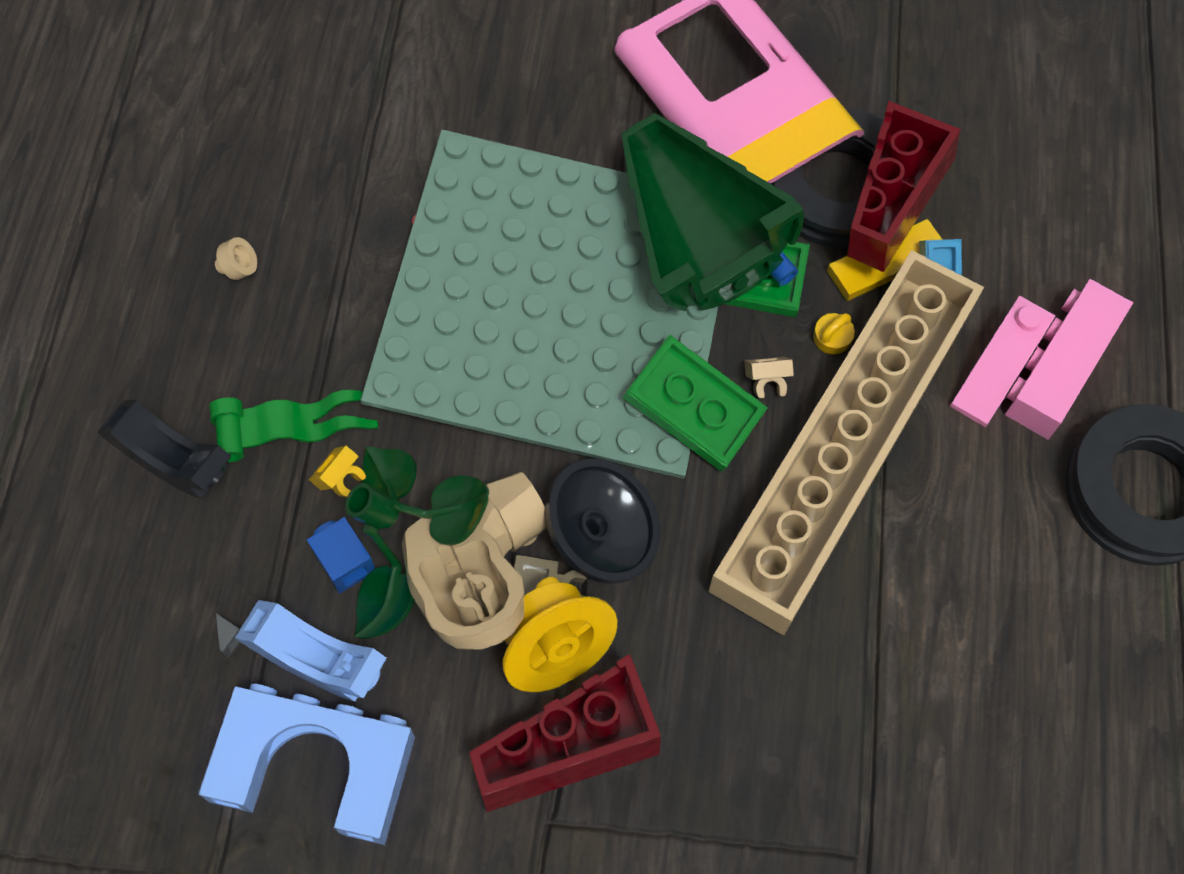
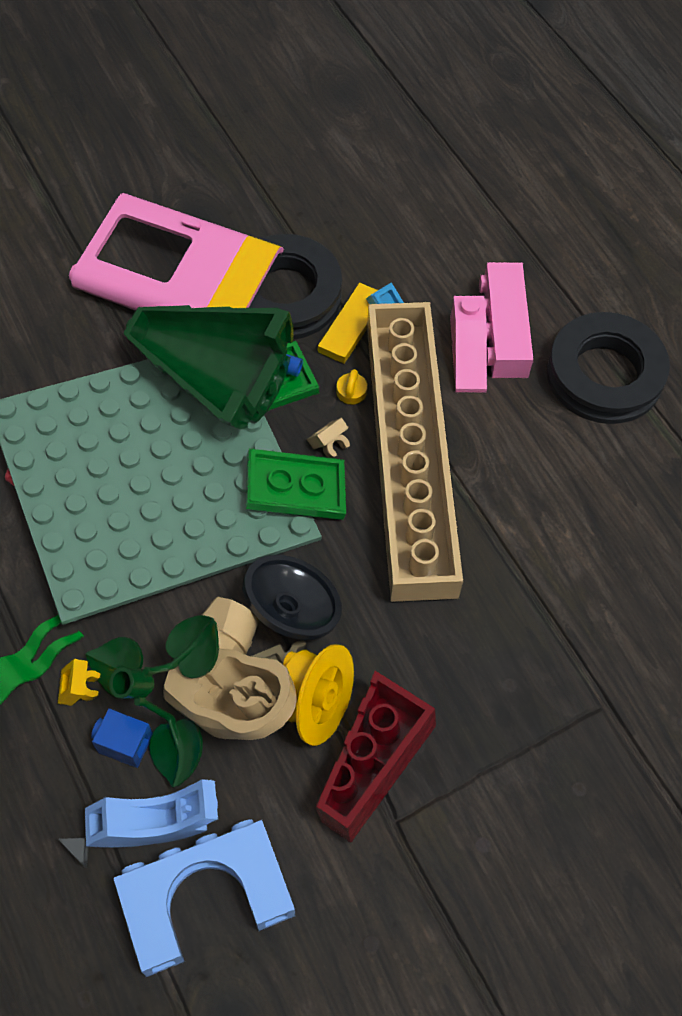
camera: 35 degrees left, 5 degrees down
dark red wedge [847,101,961,272] -> none

